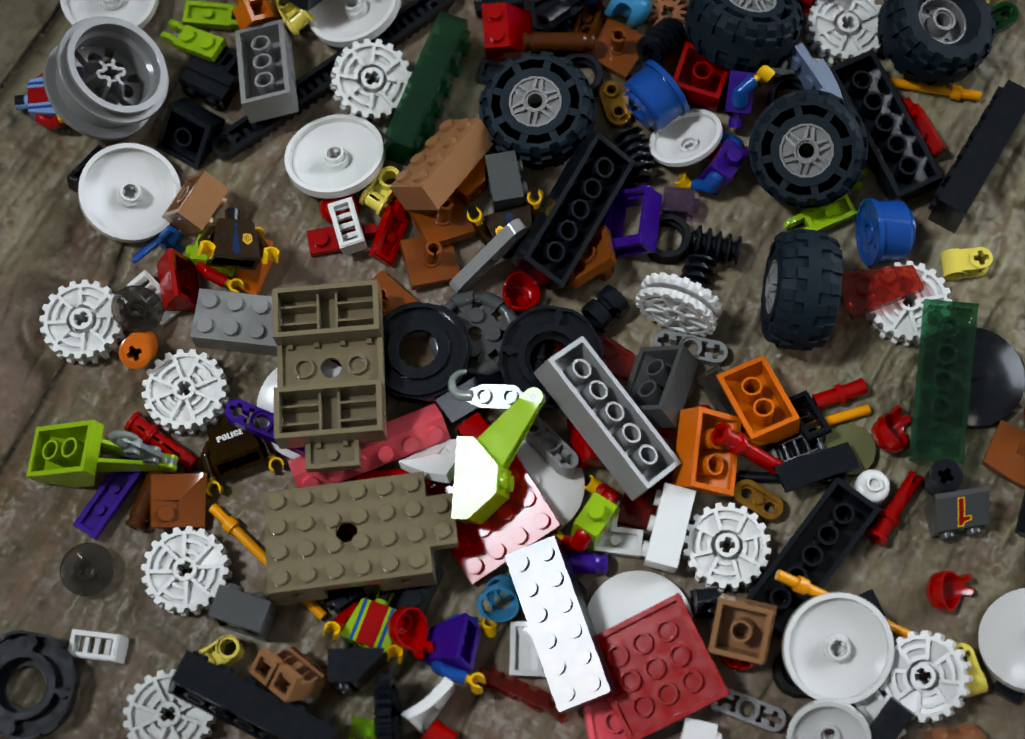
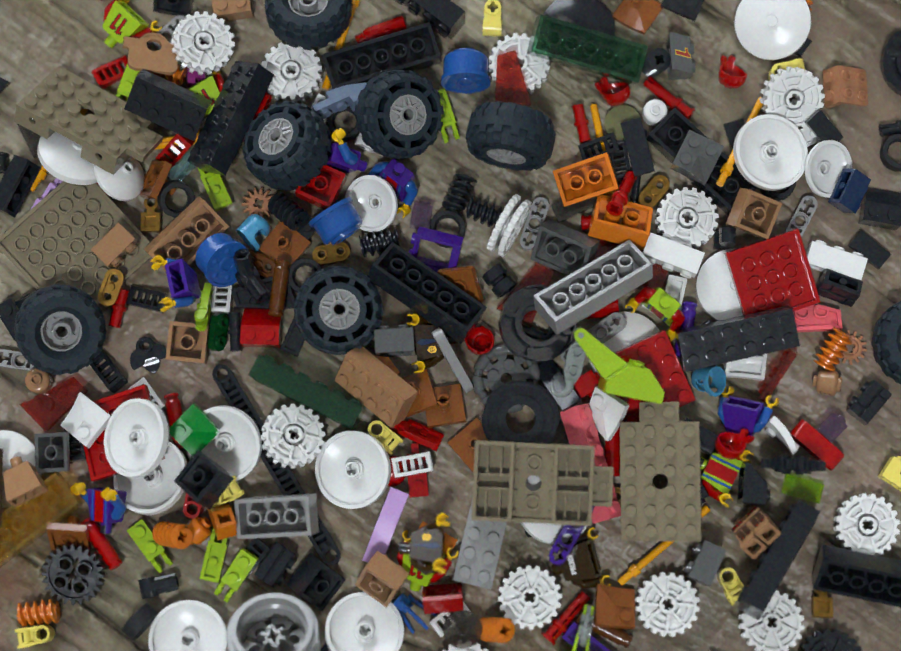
camera: 80 degrees left, 10 degrees up
none -> lavender slope [362,487,409,563]
none -> dark grey slope [670,130,724,185]

